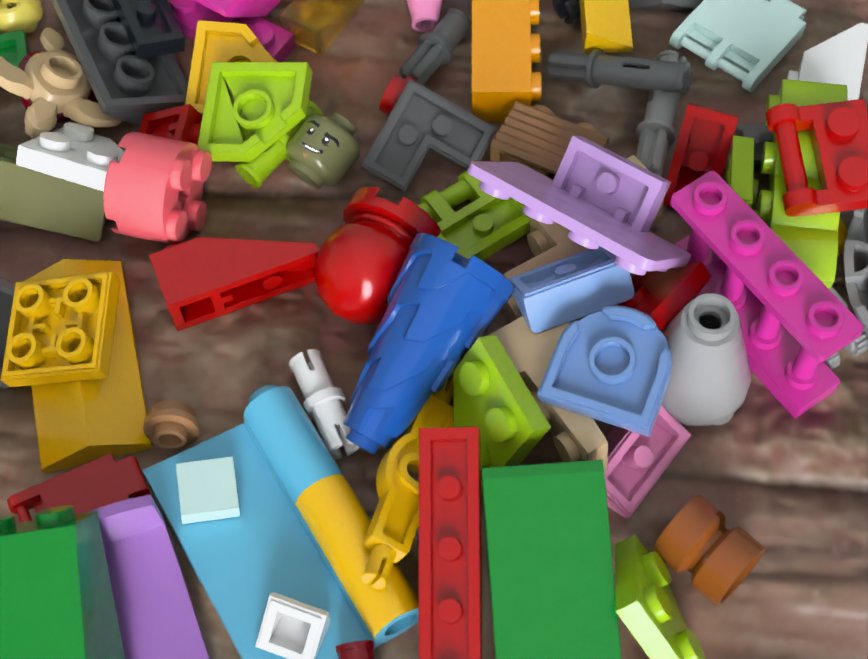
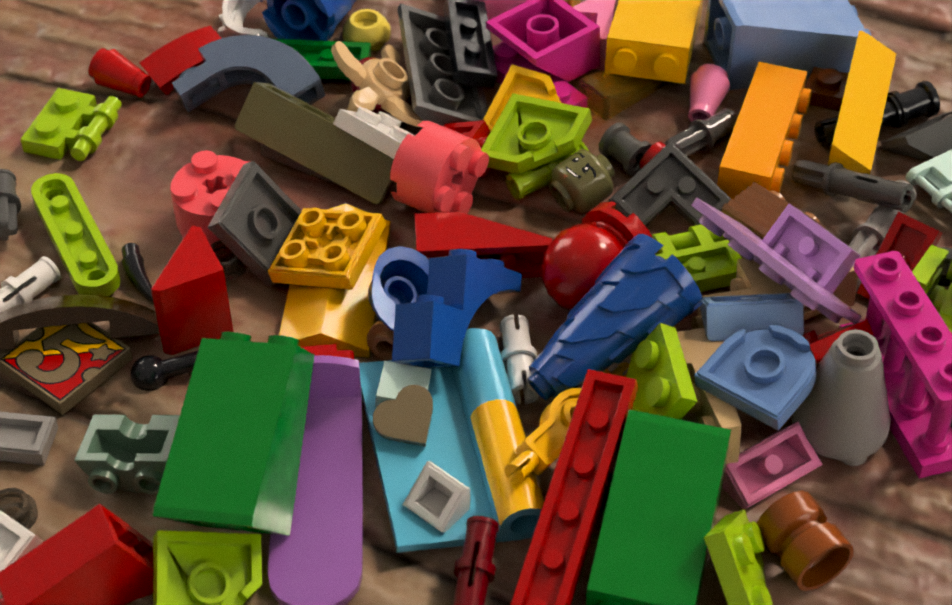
camera: 15 degrees right, 15 degrees down
none -> blue piece [368,246,429,332]
none -> dark tan tile [373,385,433,447]
none -> blue arch [392,249,522,369]
none -> dark grey bush [598,122,652,177]

